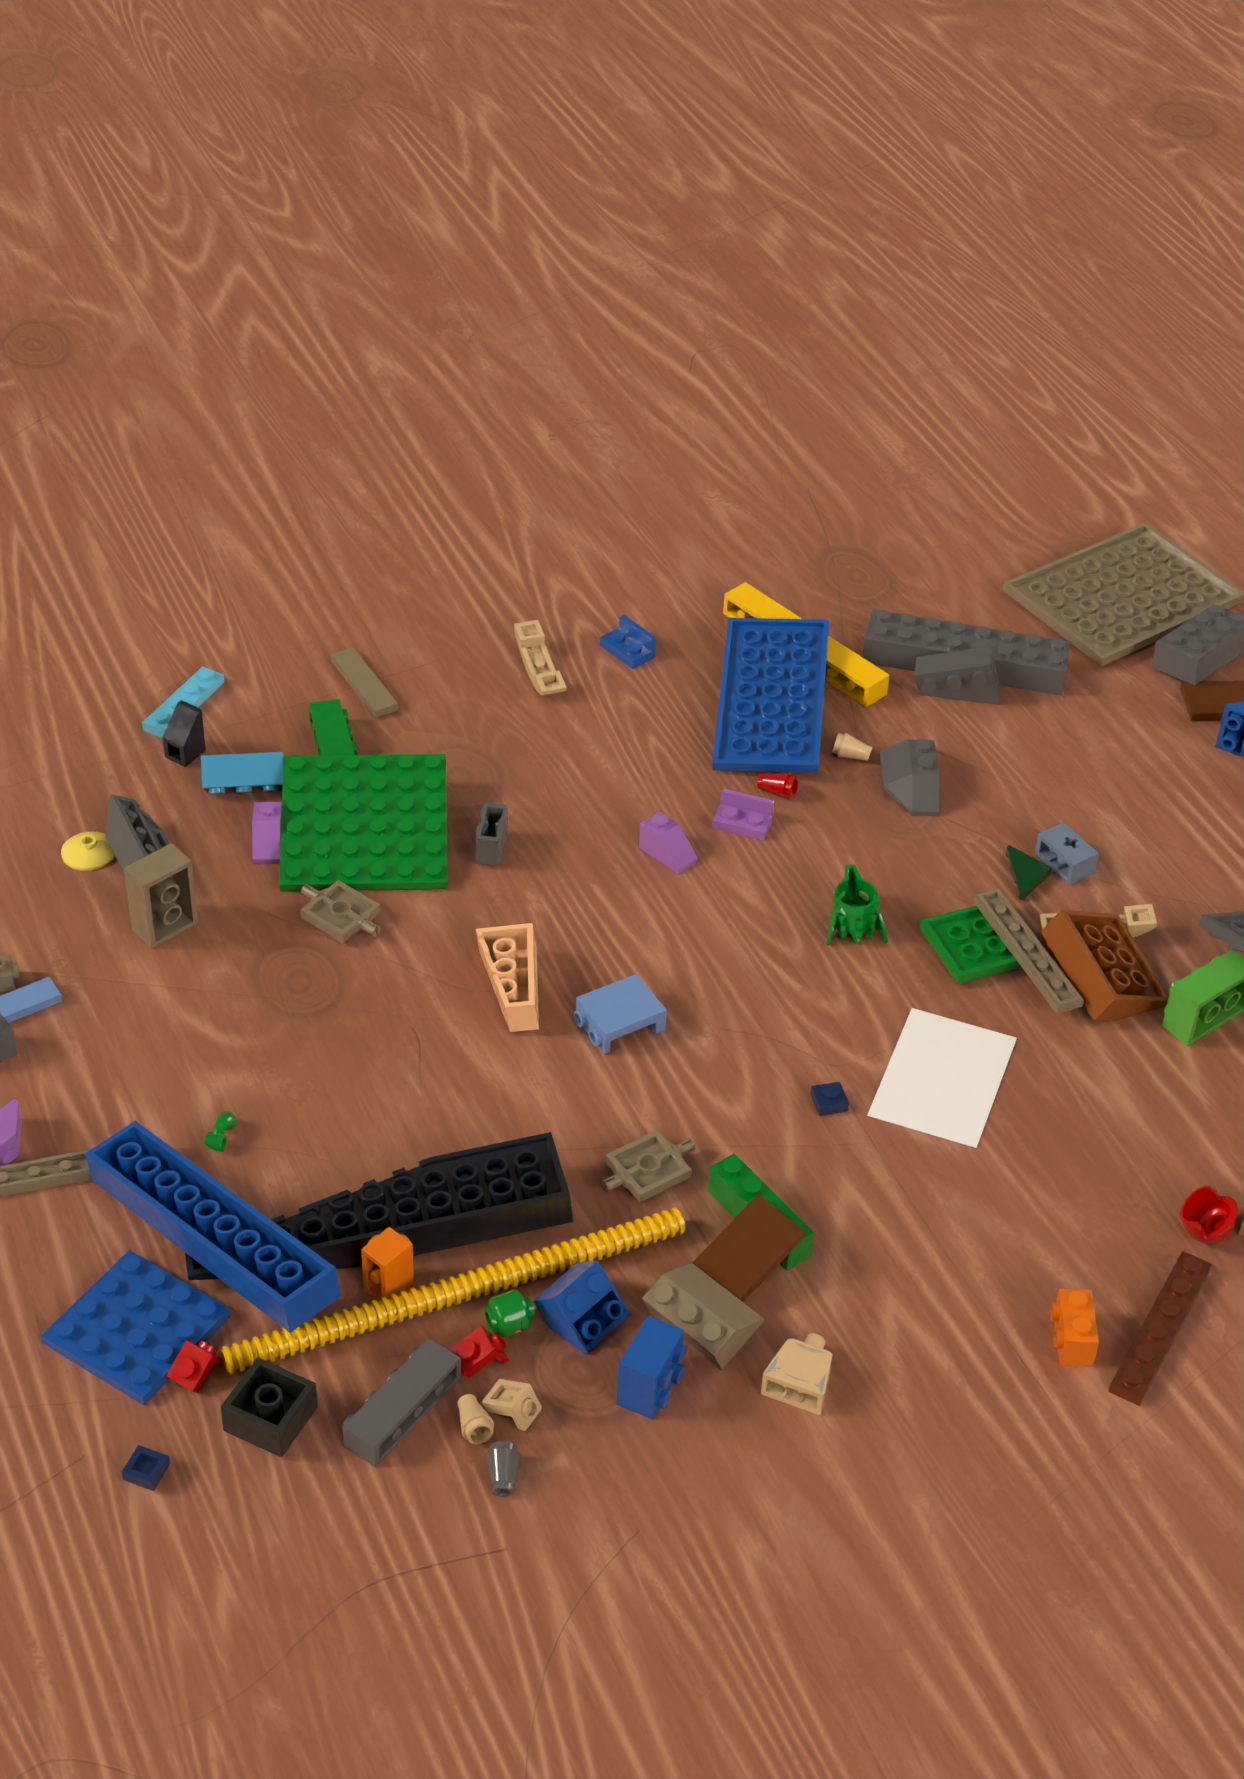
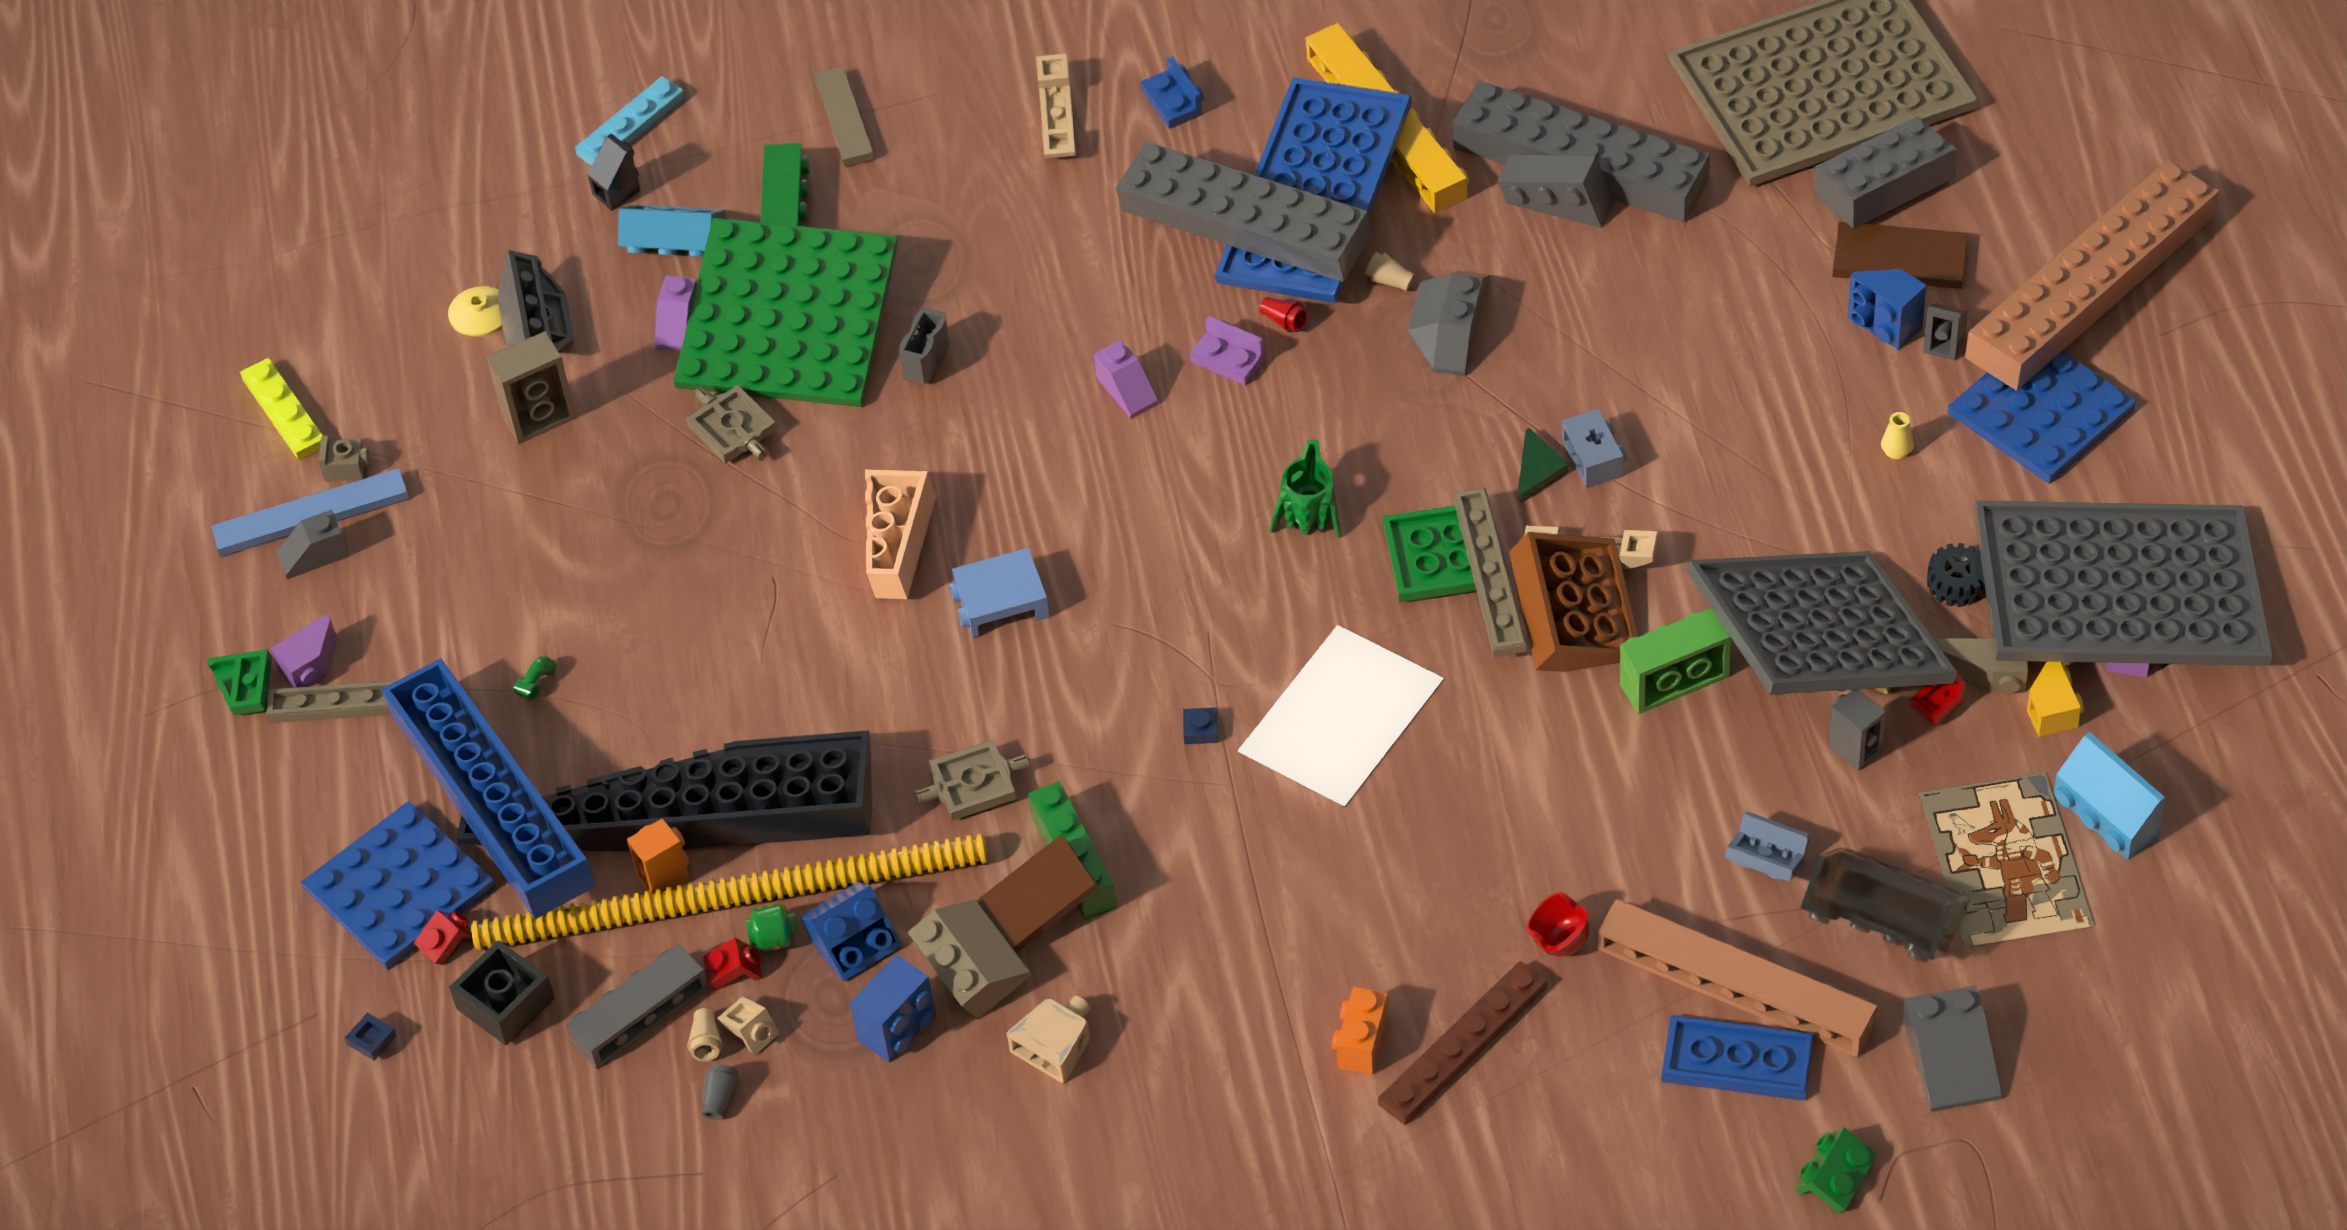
camera: 20 degrees right, 10 degrees up
none -> dark grey brick [1116,141,1373,282]

